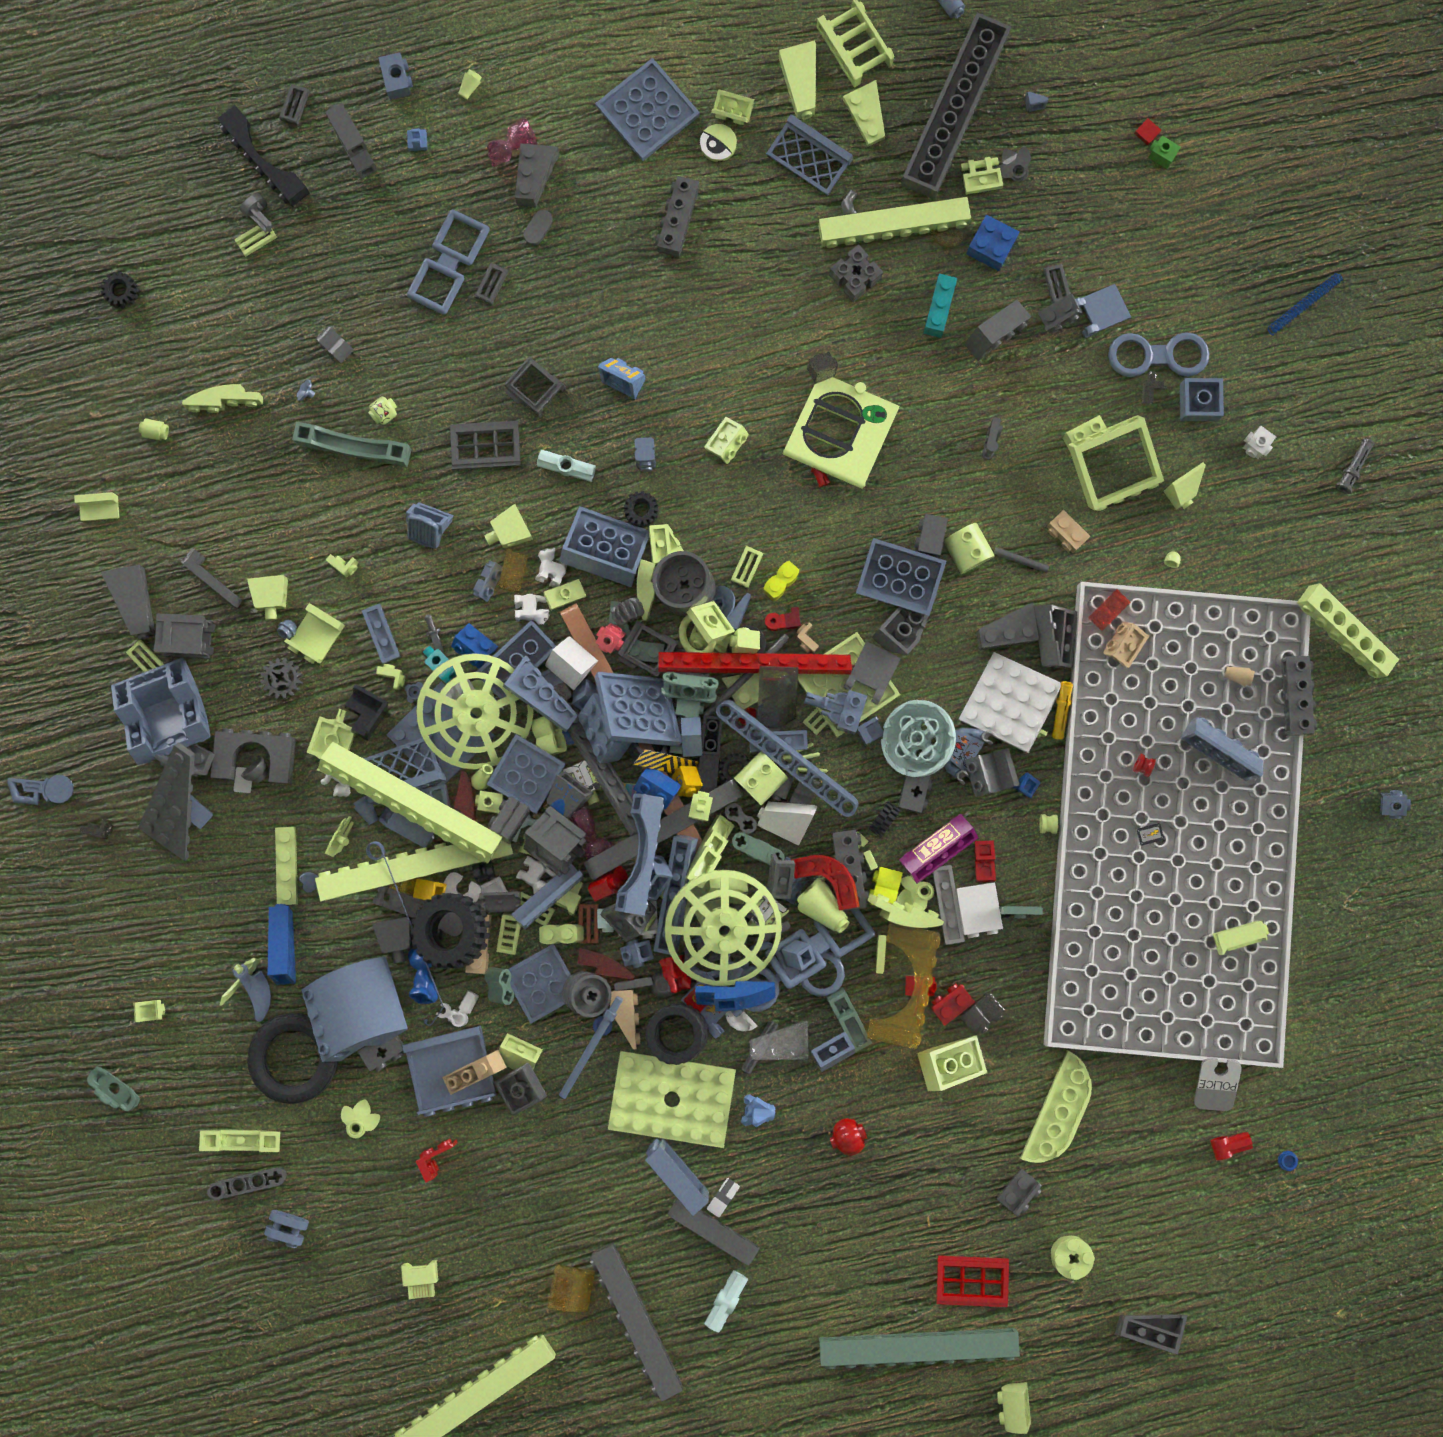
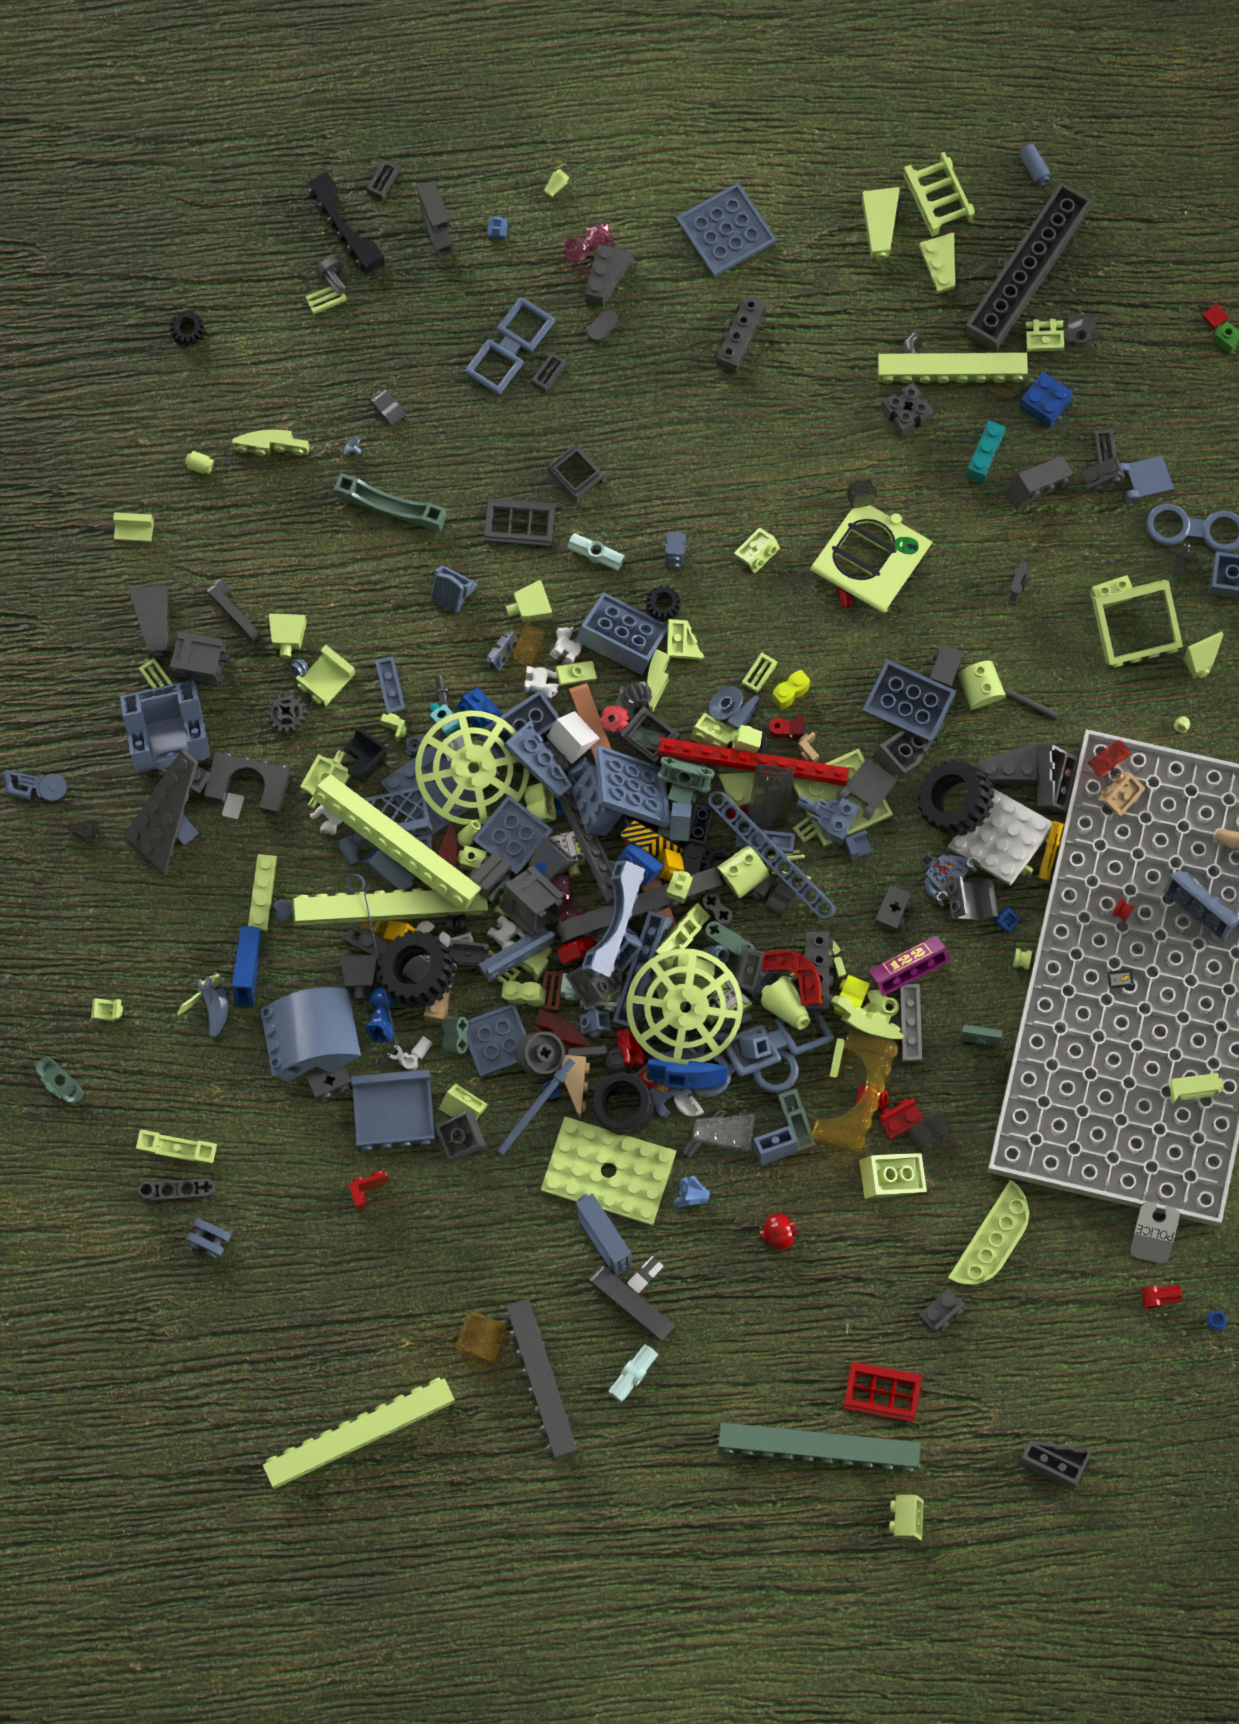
camera: 10 degrees right, 10 degrees down
dark grey piece [241,757,268,783] -> none
black tyre [247,1013,338,1104] -> none
yellowish green piece [325,816,353,857] -> none
yellowish green bracket [326,554,358,577] -> none
yellowish green plate [341,1099,380,1138] -> none
yellowish green head [368,397,397,425] -> none
sand blue brick [378,52,413,100] -> none
yellowish green piece [401,1260,438,1299] -> none
tan slope [442,1050,507,1095] -> none
yellowish green slope [496,912,521,955] -> none
medium blue slope [598,358,645,399] -> none
dark grey brick [652,551,716,617] -> none
yellowish green tile [679,601,735,653] -> none
tile [700,124,737,162] -> none
dark grey bar [703,634,790,716] -> none
yellowish green bracket [711,89,755,125] -> none
white slope [757,801,817,845] -> none
sand blue fence [766,114,853,196] -> none
black tyre [868,801,901,838] -> none
light aqua brick [881,700,956,777] -> none
white panel [956,882,1003,938] -> none
red slope [974,840,996,882] -> none
sand blue slope [1024,92,1048,112] -> none
tan bracket [1046,510,1090,553] -> none
yellowish green brick [1051,1235,1095,1280] -> none
none -> sand blue cone [702,946,729,963]
none -> black tyre [917,759,994,836]

